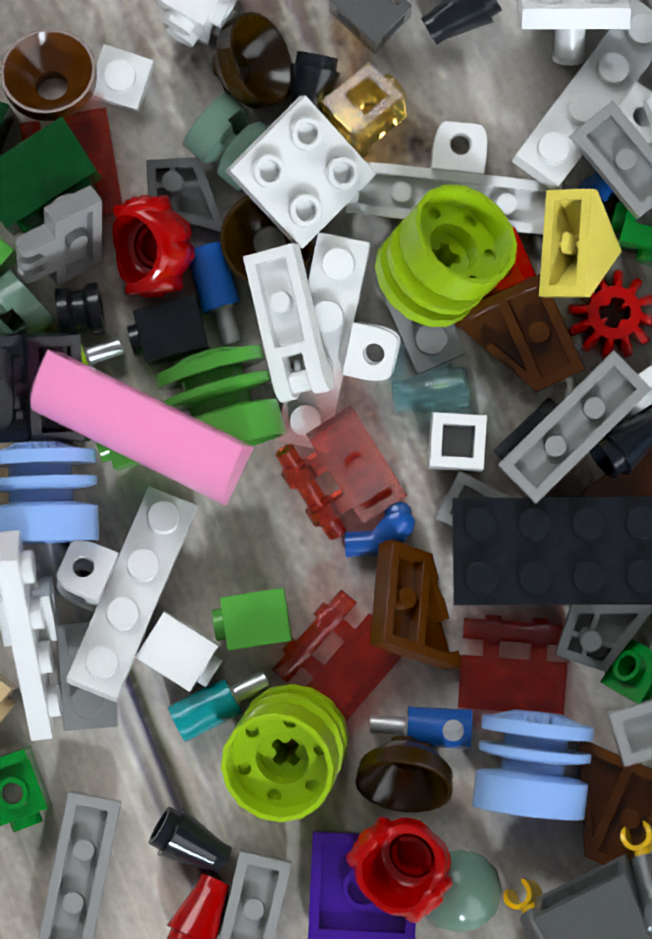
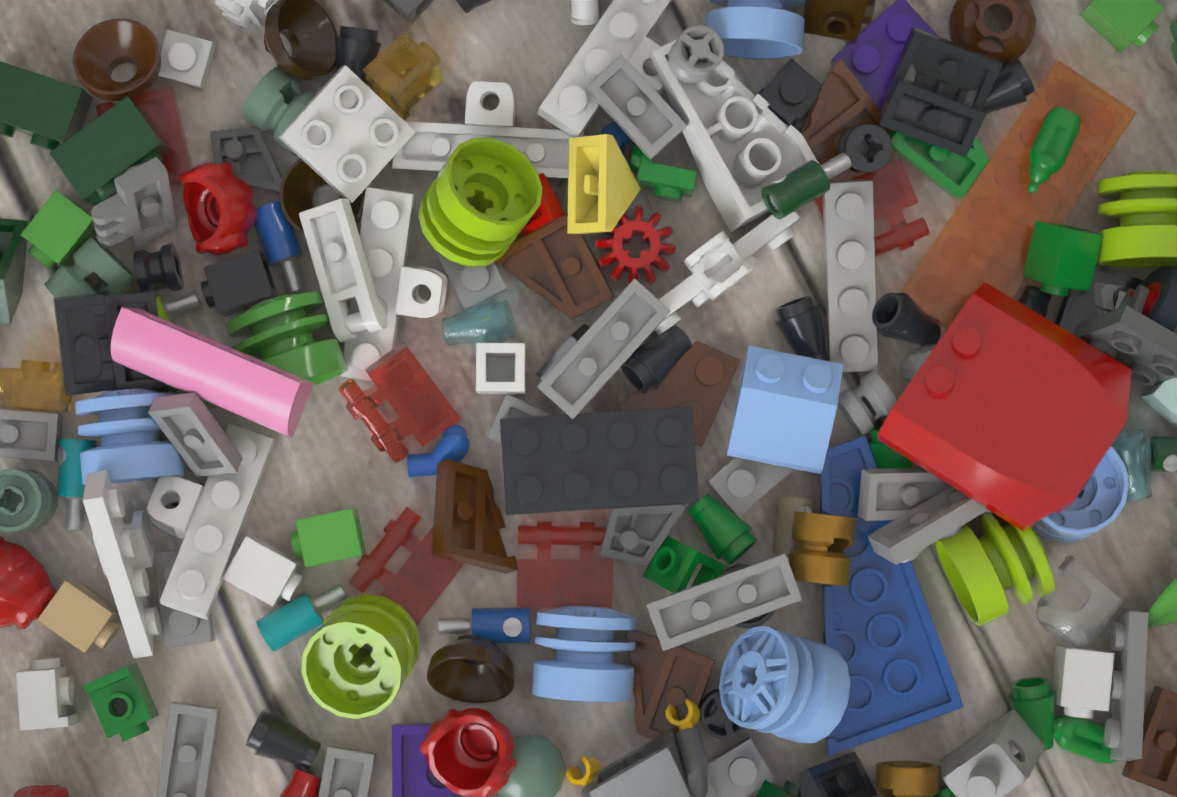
camera: 10 degrees left, 0 degrees up
none -> light grey plate [148,392,243,477]

